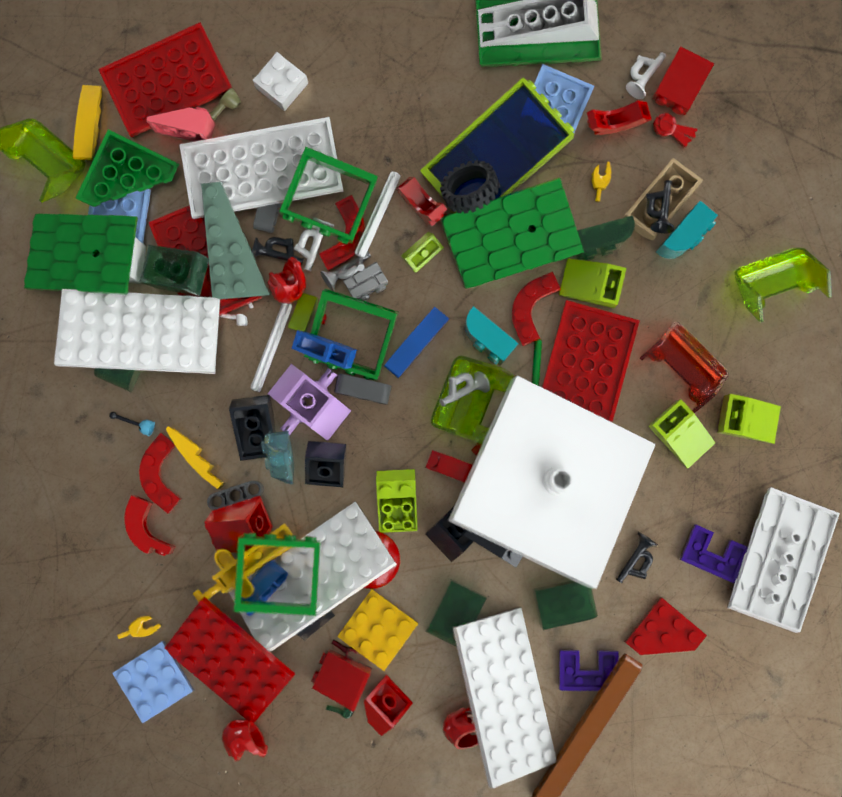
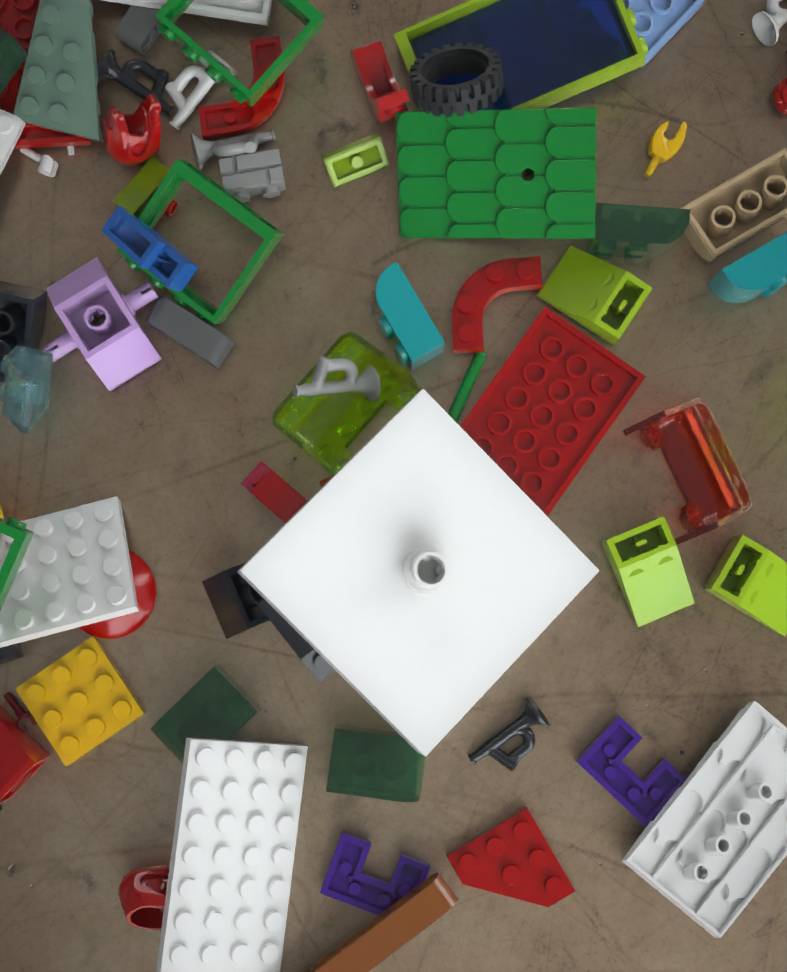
camera: 25 degrees right, 0 degrees up
white axle [250,303,292,392] -> none
black slope [305,441,347,488] -> none
white axle [355,171,400,258] -> none
red slope [364,675,413,736] -> none
lime slope [376,469,418,533] -> none
blue slope [384,307,449,378] -> none
red arch [586,100,652,135] -> none
black piece [646,180,674,234] -> none

